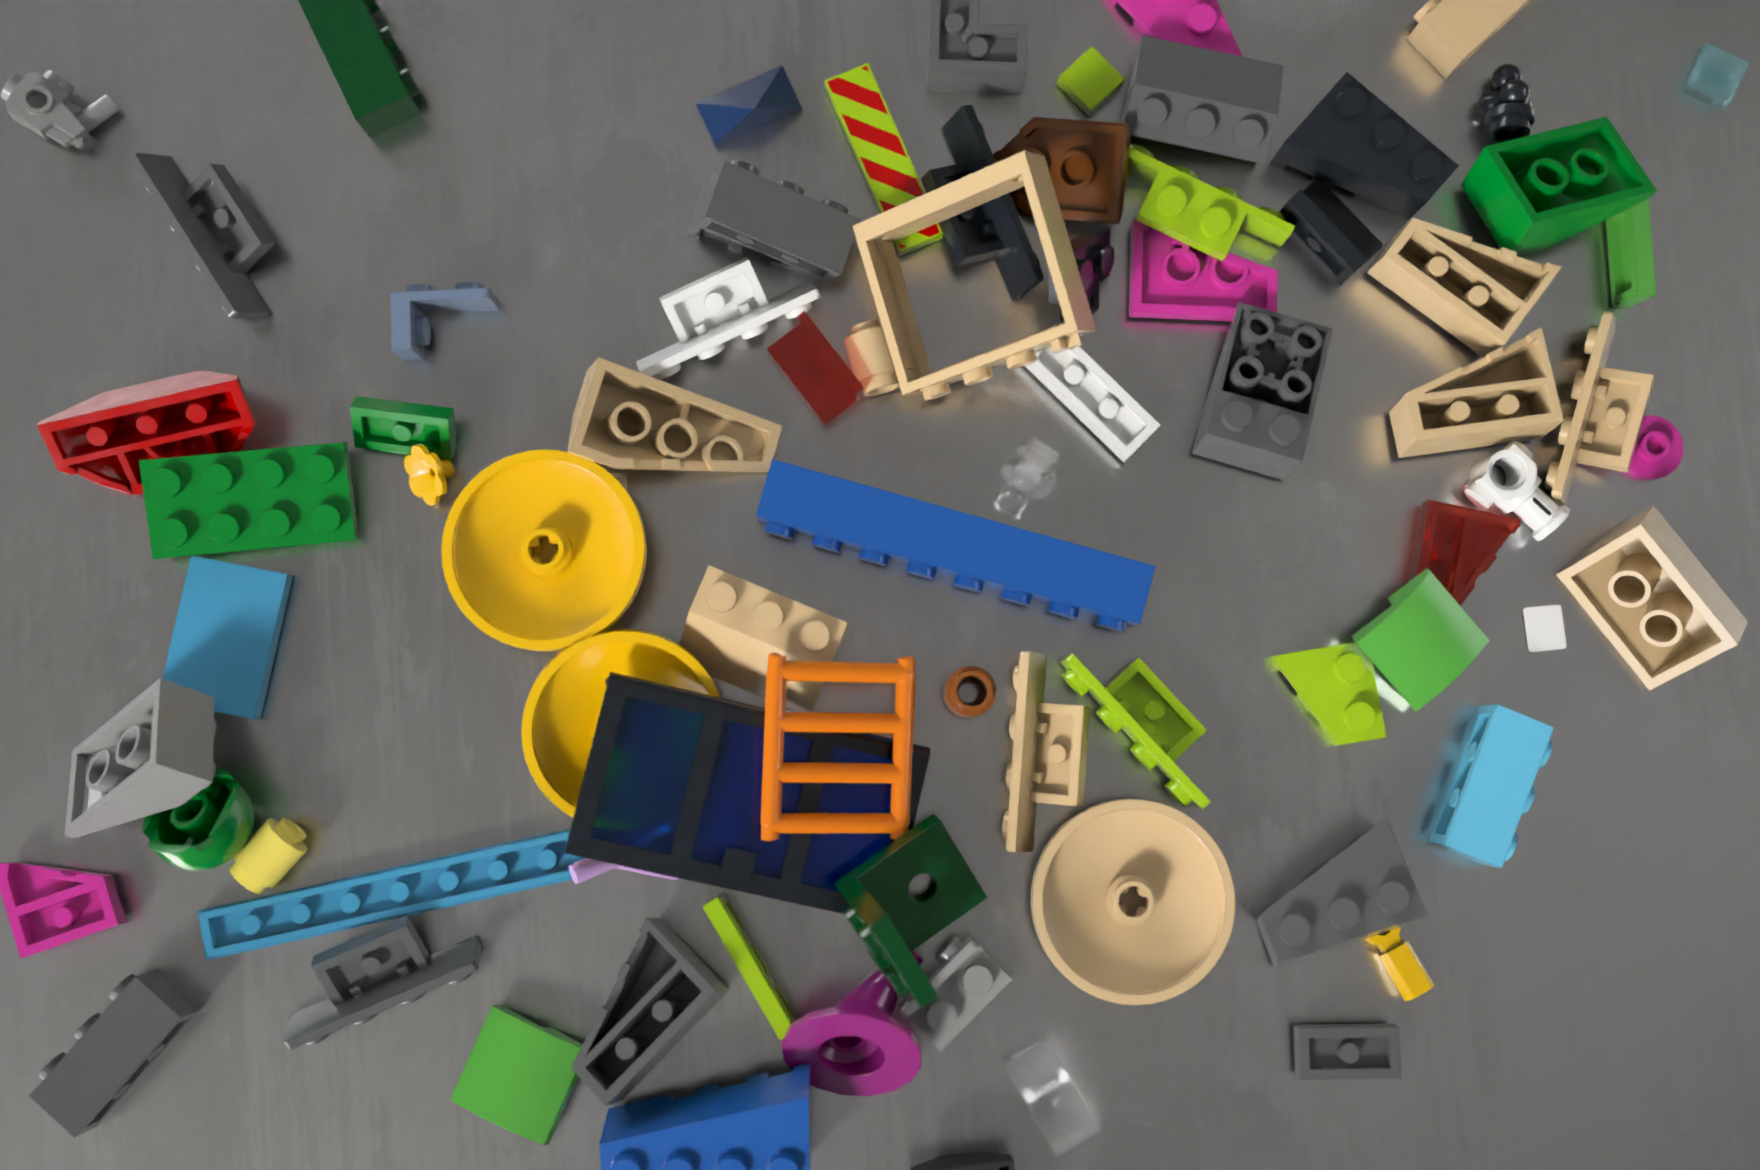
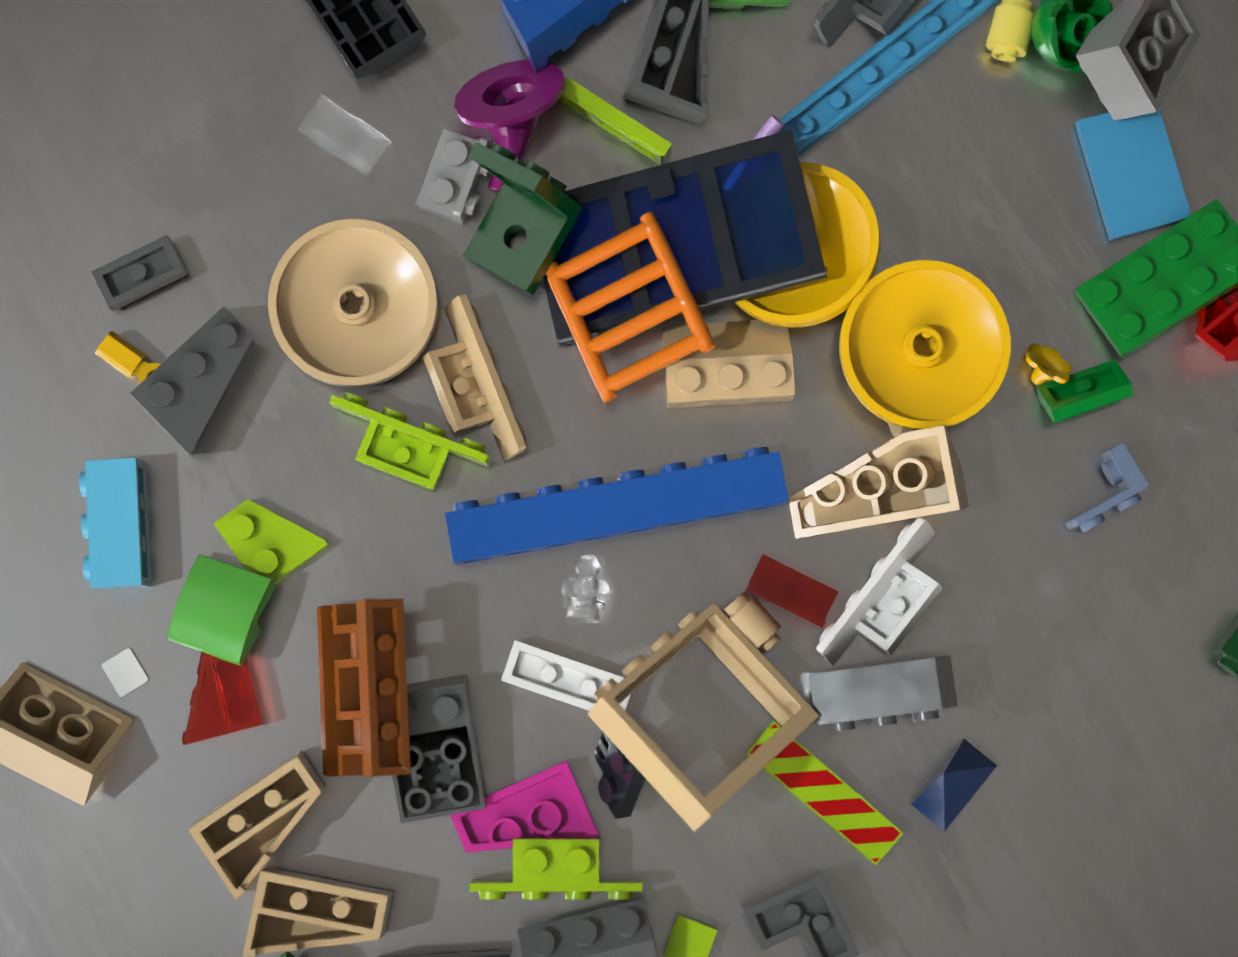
camera: 160 degrees right, 0 degrees up
black bracket [921,105,1044,300] -> none
dark orange brick [943,666,997,718] -> none
reddish brown tile [993,117,1131,224] -> none
black panel [1279,179,1382,286] -> none
white connector [1464,440,1571,541] -> none
tan bracket [1545,311,1654,506] -> none
dark pink piece [1628,415,1684,480] -> none
none -> dark orange fence [317,599,411,777]

